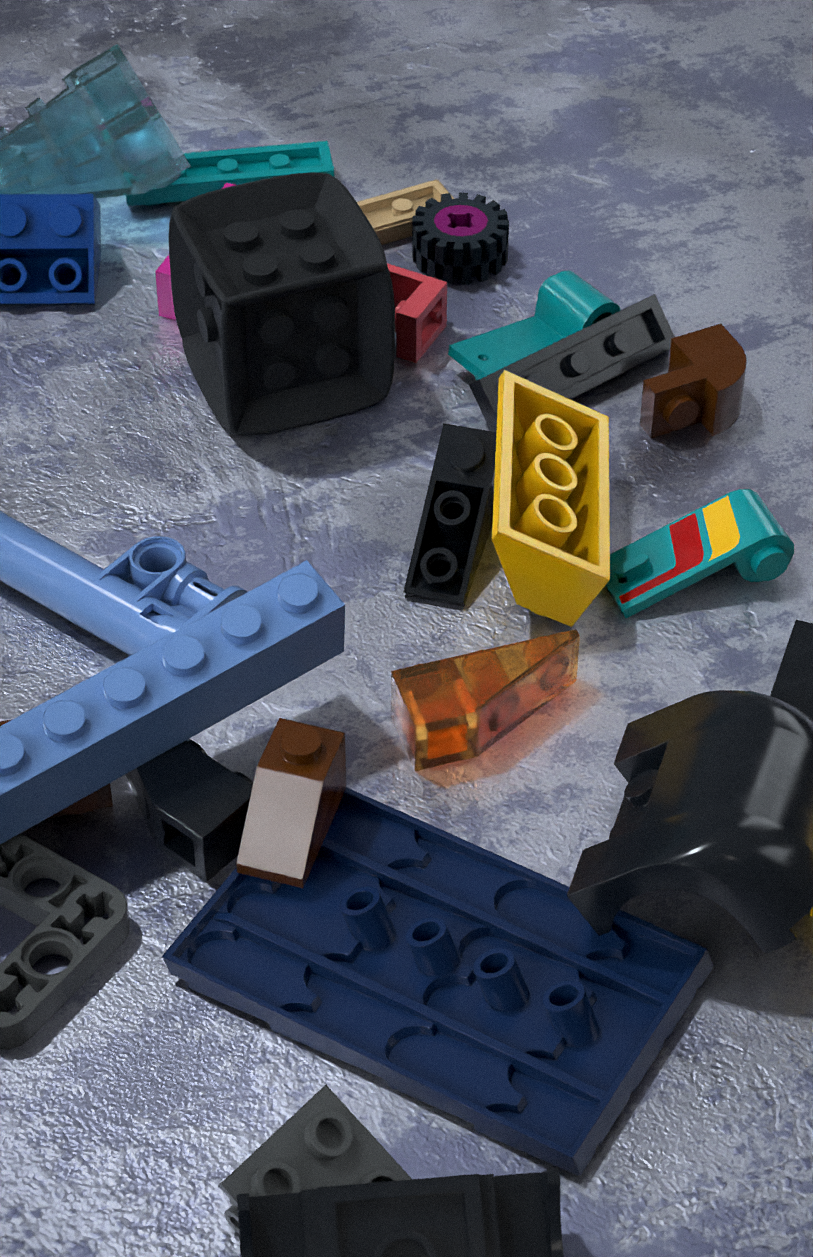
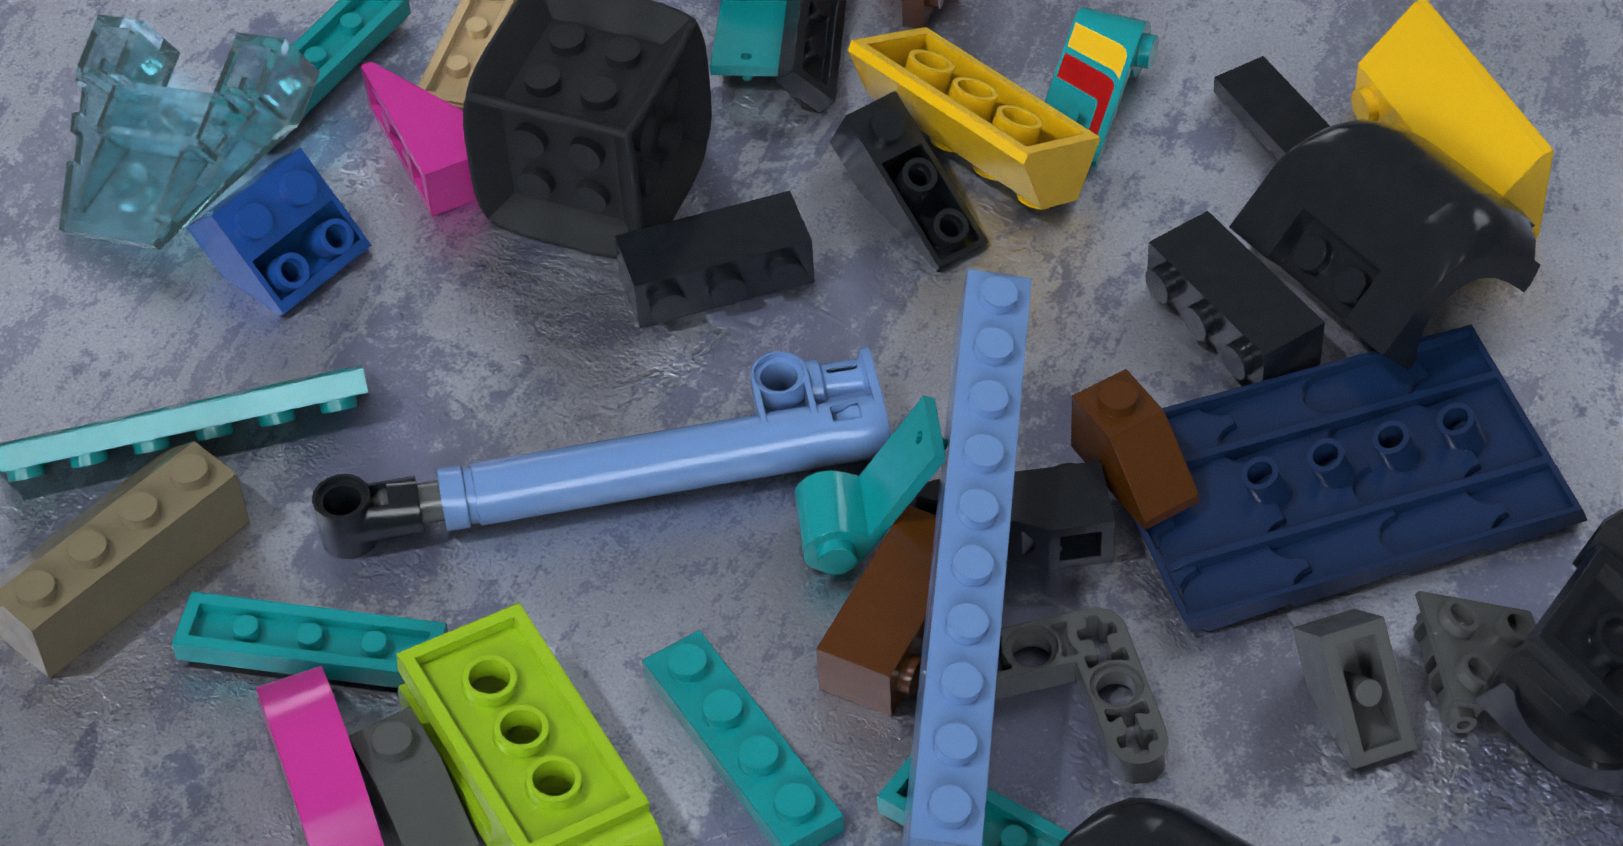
camera: 45 degrees left, 5 degrees up
clear orange slope [391,629,580,771] -> none
none -> black brick [615,191,815,328]
none -> teal door [794,395,948,575]
none -> black brick [1145,211,1325,385]
none -> dark grey slope [1292,609,1418,769]

